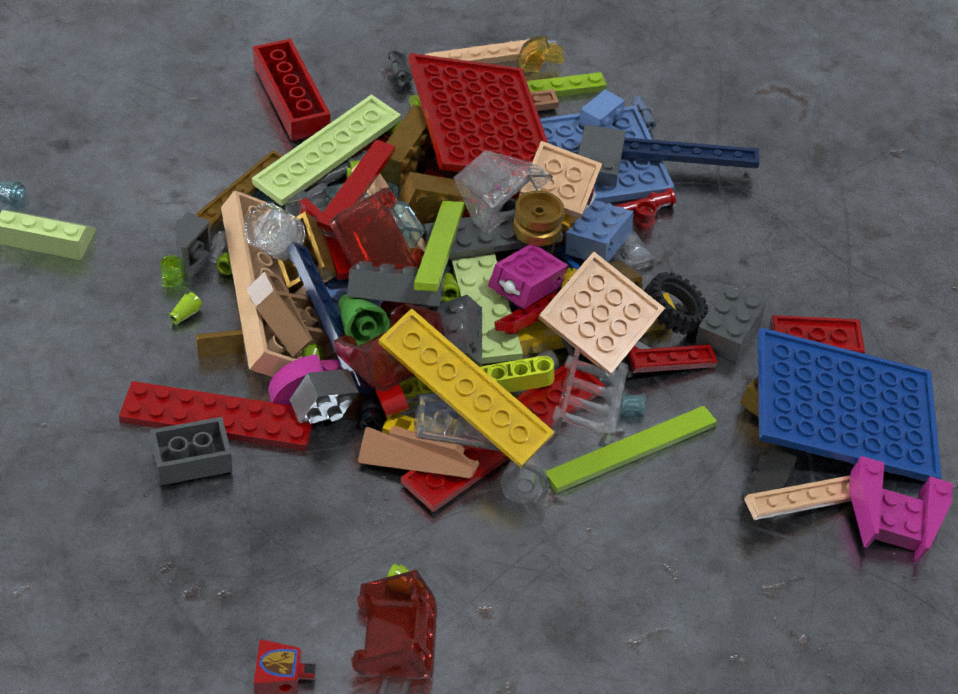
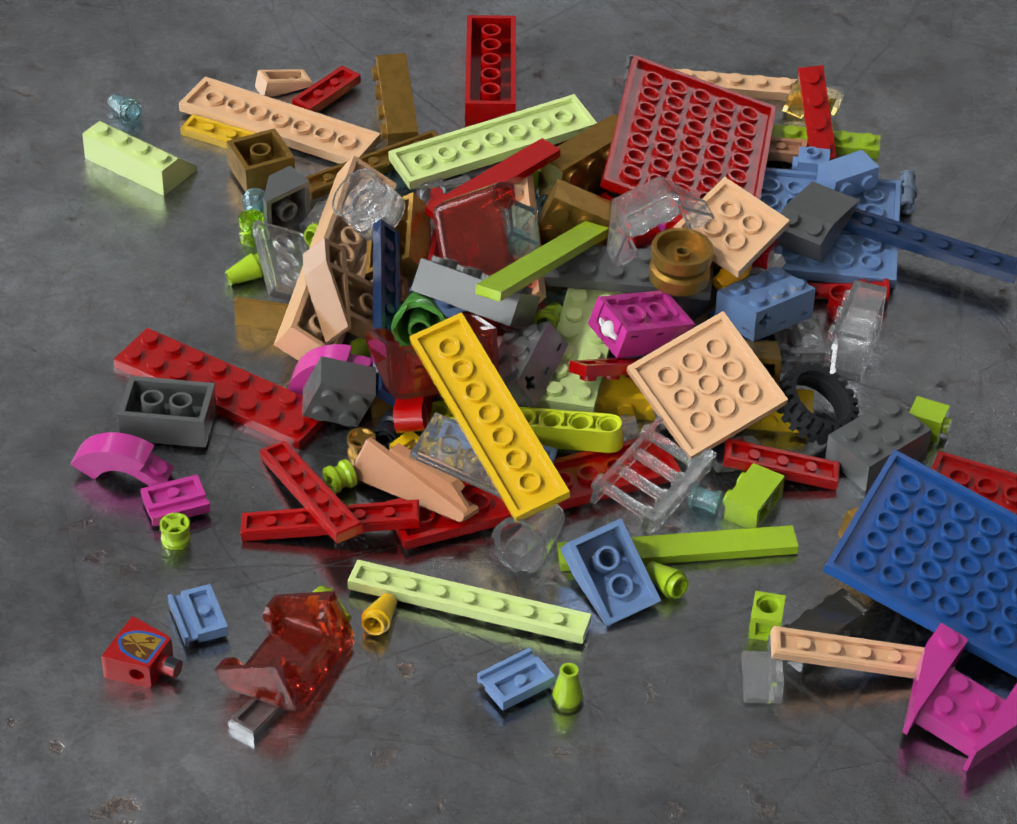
camera: 25 degrees right, 5 degrees down
none -> dark pink arch [70,432,174,486]
none -> dark pink plate [140,474,210,527]
none -> lime wheel [160,513,191,550]
none -> medium blue plate [167,584,229,646]
none -> light nougat plate [179,76,381,164]
none -> yellow tile [180,114,255,149]
none -> pearl gold brick [227,128,295,195]
none -> red tile [240,499,421,541]
none -> clear light blue cone [242,188,265,228]
none -> clear tile [252,220,307,301]
none -> light nougat slope [255,69,313,97]
none -> red tile [259,440,364,544]
none -> red plate [292,65,361,113]
none -> lime wheel [322,459,357,494]
none -> pearl gold wheel [347,427,376,462]
none -> yellowish green plate [348,560,591,644]
none -> yellow cone [361,593,397,635]
none -> pearl gold wedge [372,53,418,146]
none -> medium blue plate [477,647,555,710]
none -> lime cone [552,663,584,709]
none -> medium blue slope [560,518,661,627]
none -> lime cone [646,561,689,599]
none -> lime brick [722,463,785,529]
none -> clear panel [741,635,784,704]
none -> lime brick [748,591,786,642]
none -> medium blue brick [792,146,830,172]
none -> red plate [798,65,837,161]
none -> clear brick [825,280,887,381]
none -> lime brick [909,396,952,444]

